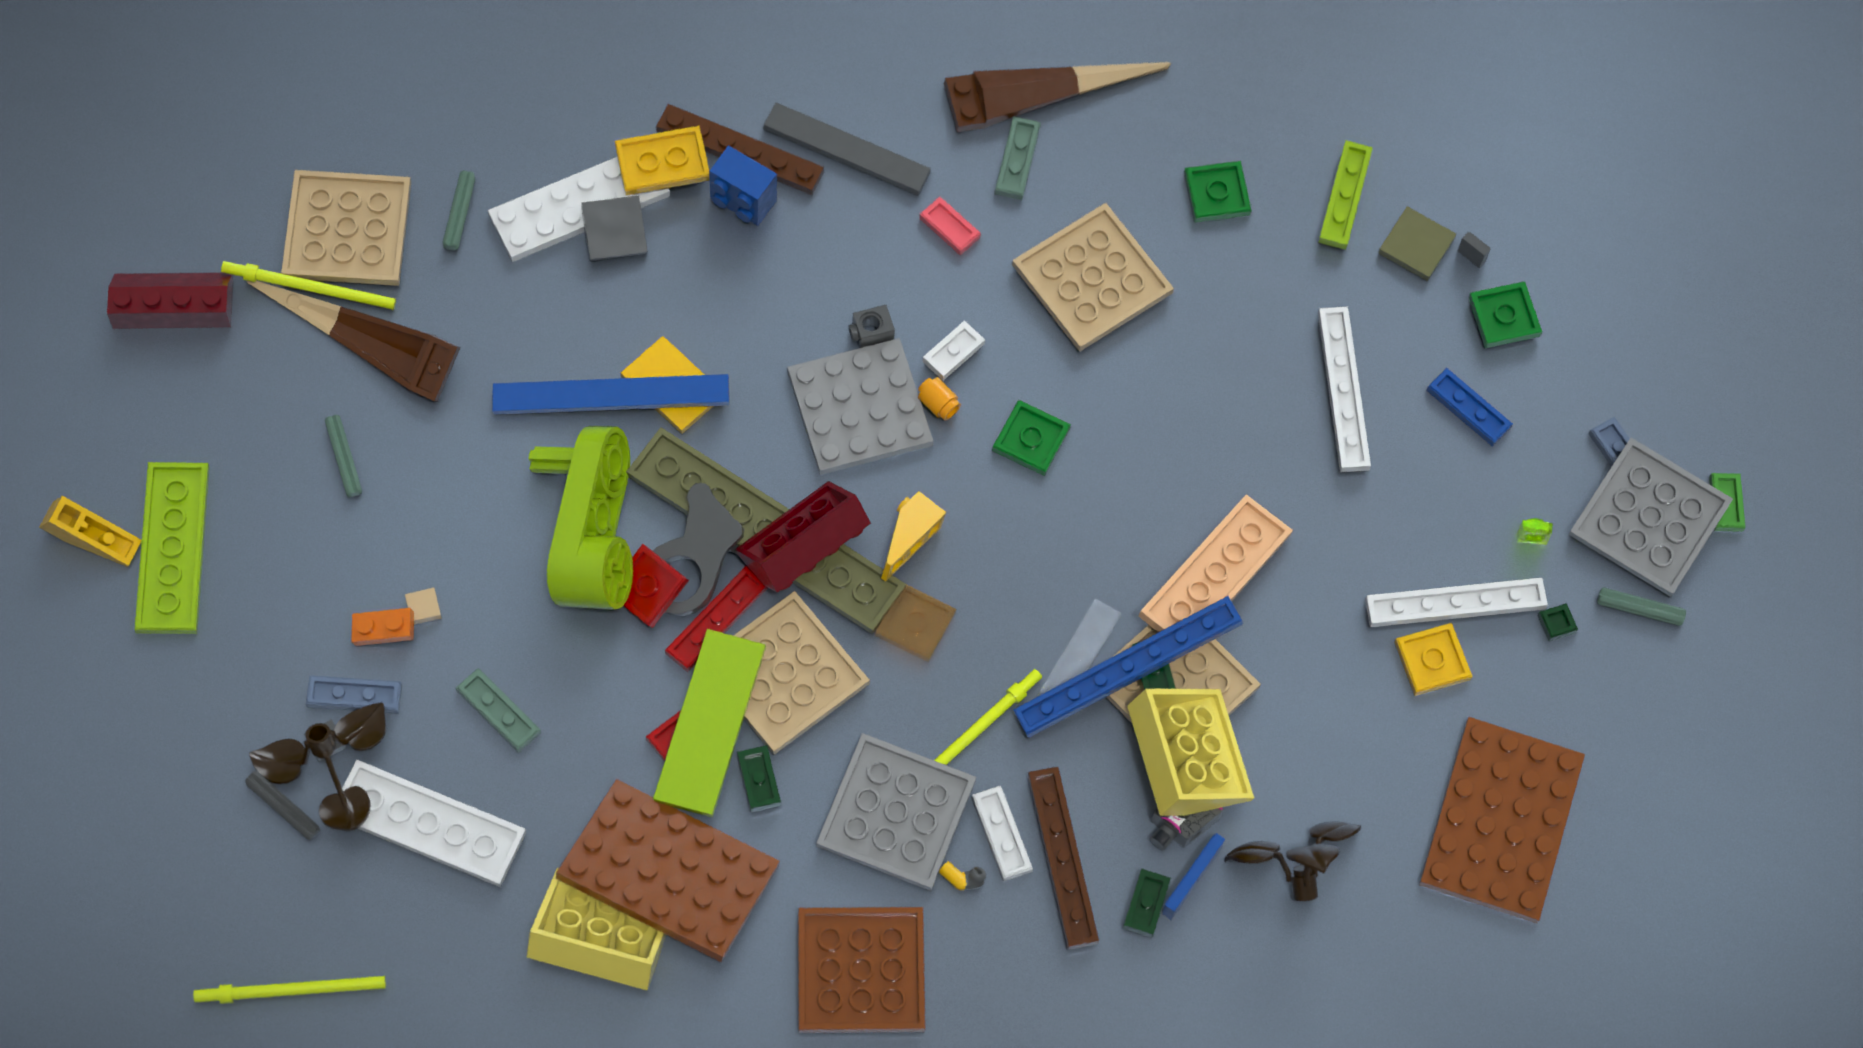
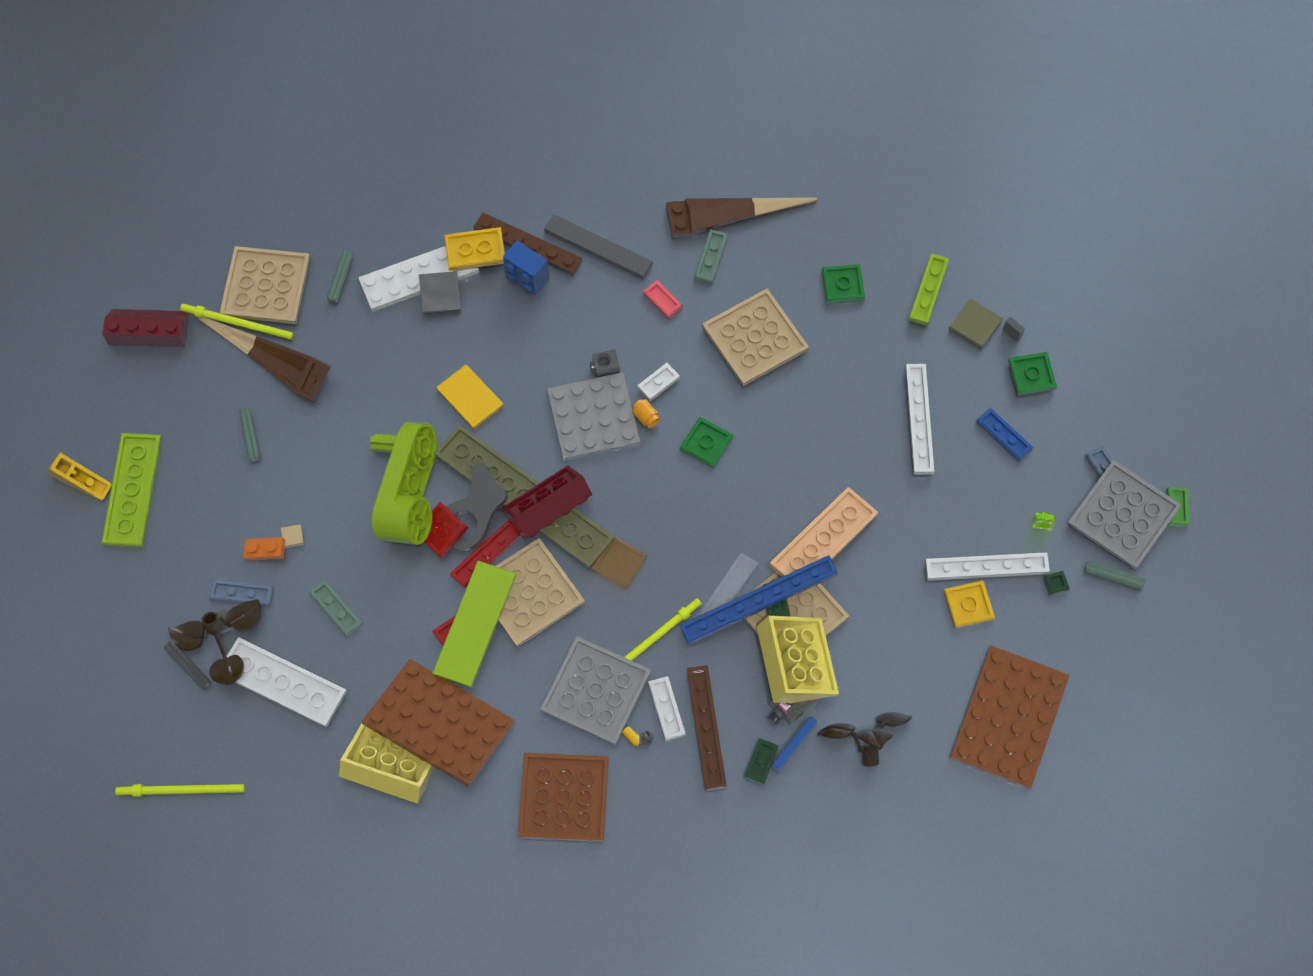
camera: 10 degrees right, 0 degrees up
blue tile [492,374,730,415] -> none
dark green plate [737,745,781,812] -> none
yellow slope [881,491,946,582] -> none

